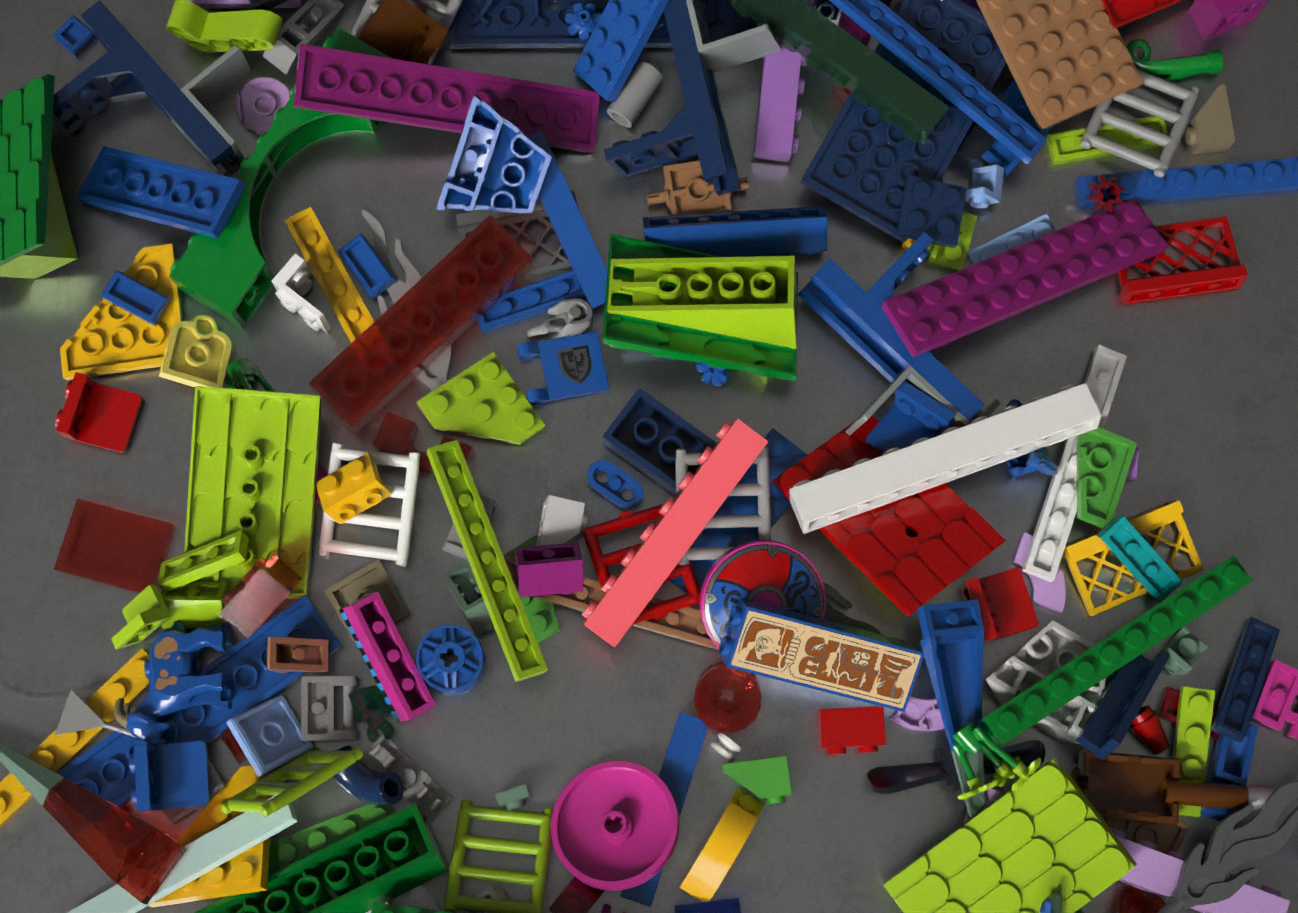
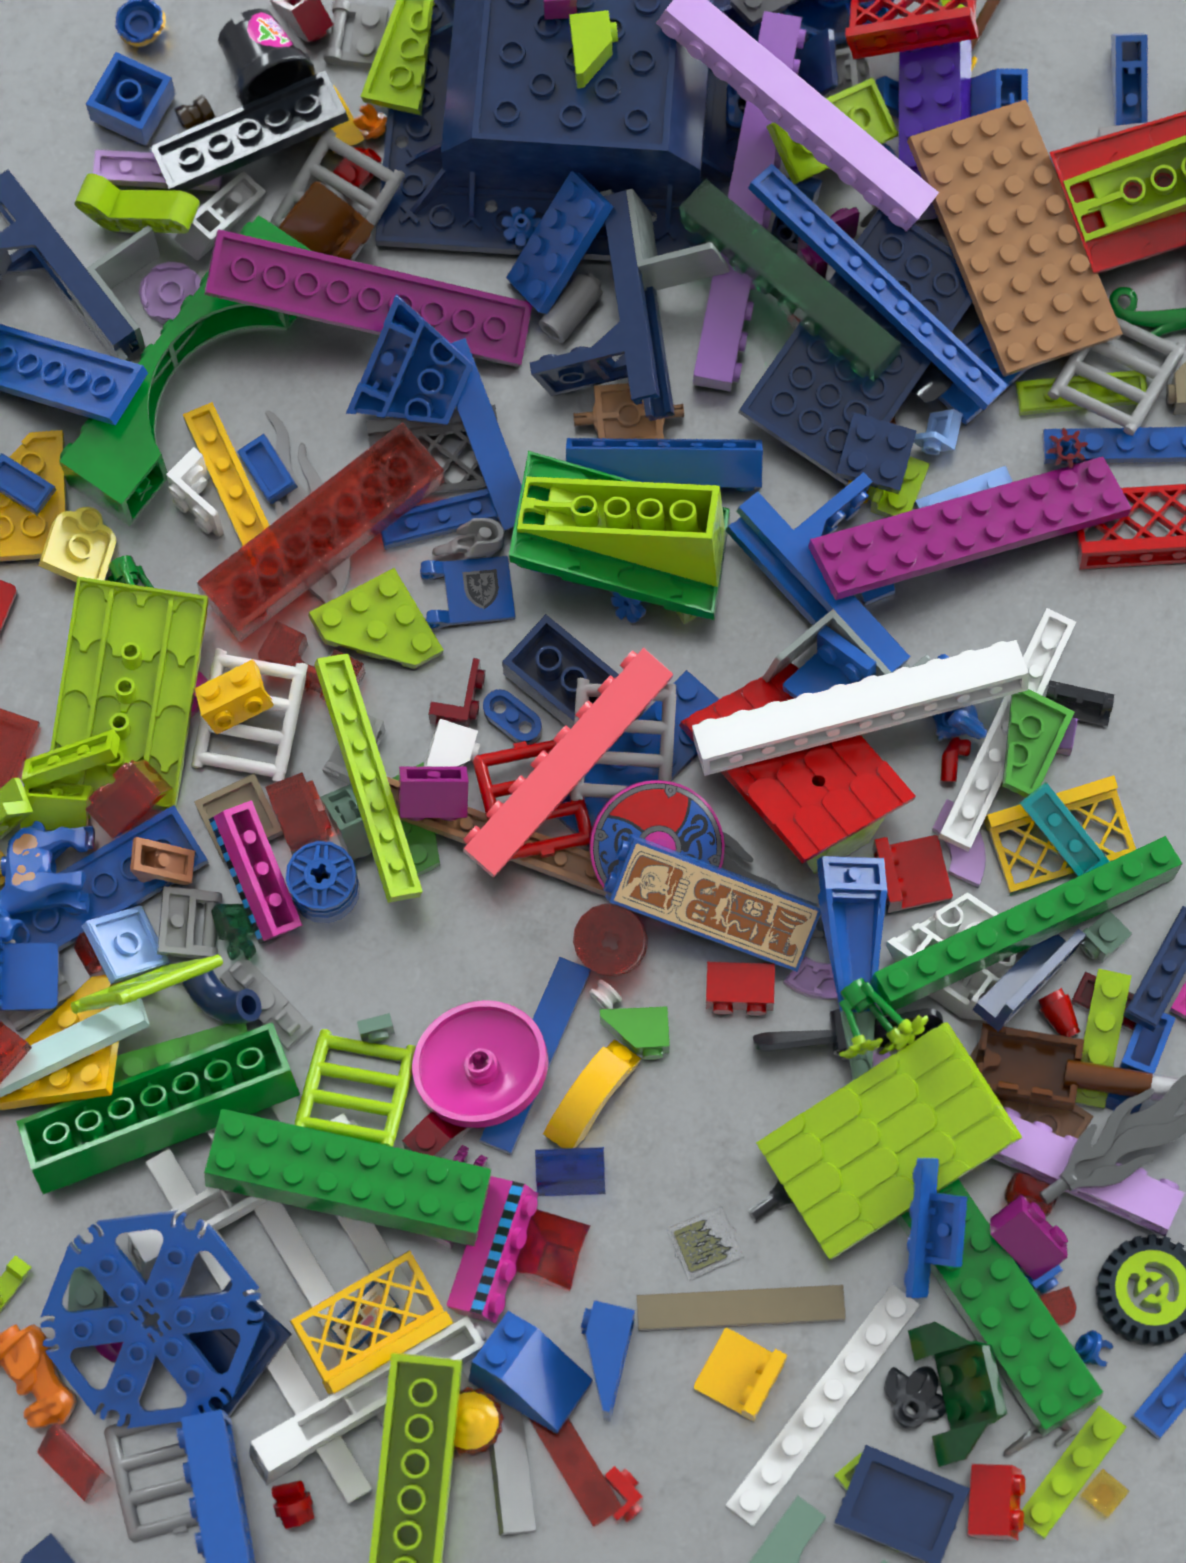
camera: 10 degrees right, 5 degrees down
none -> clear red brick [265,772,332,855]
none -> dark red bracket [428,658,486,728]
none -> red arm [940,737,971,782]
none -> black hinge [1046,680,1114,726]

